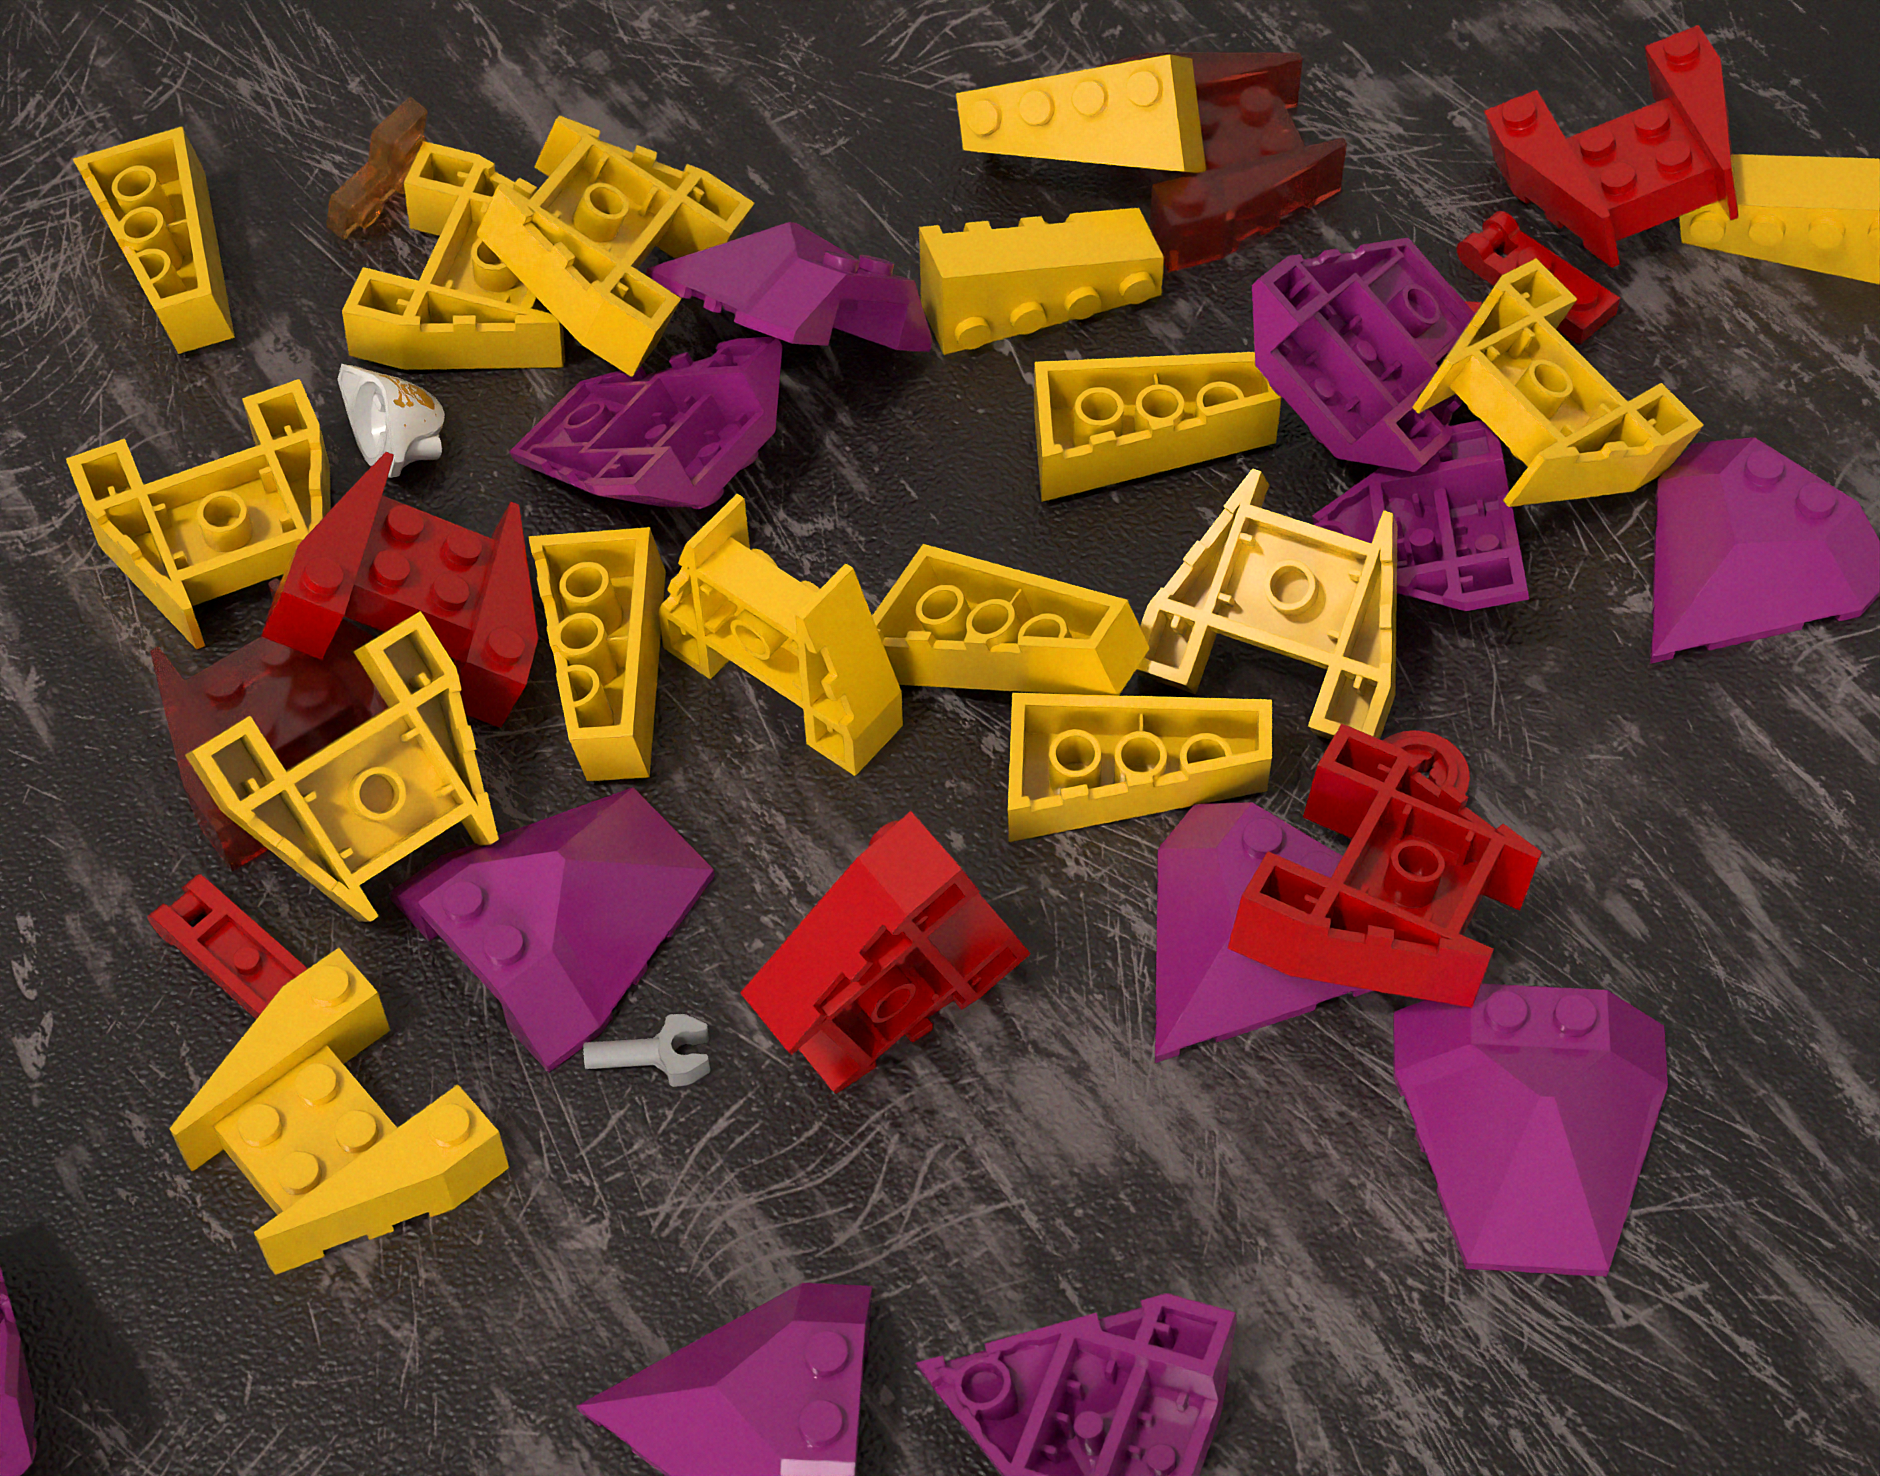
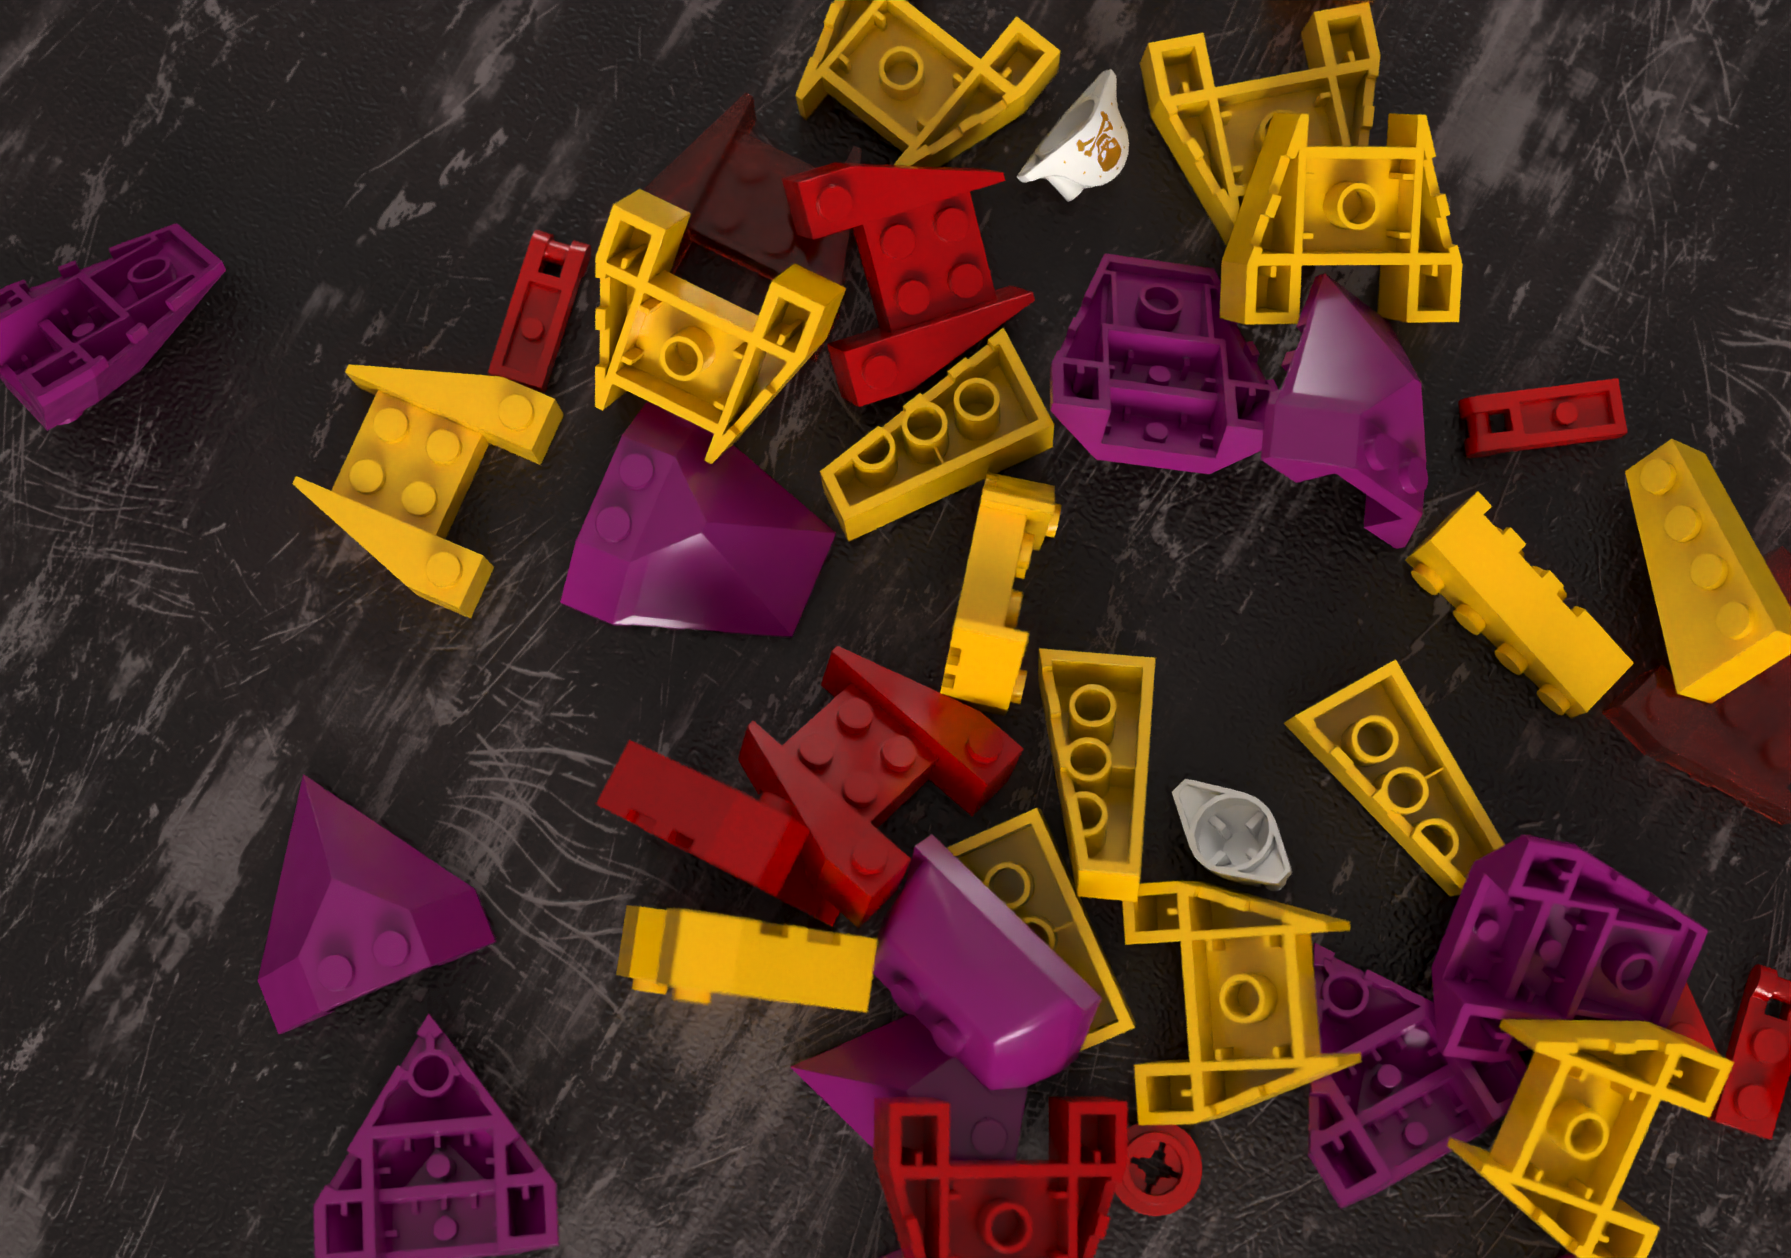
camera: 60 degrees right, 25 degrees up
light grey bar [583,1014,710,1087] -> none
none -> yellow wedge [616,905,877,1012]
none -> red wedge [738,646,1024,928]
none -> magenta windscreen [873,834,1102,1090]
none -> white hat [1172,779,1292,891]
none -> red plate [1458,378,1628,458]

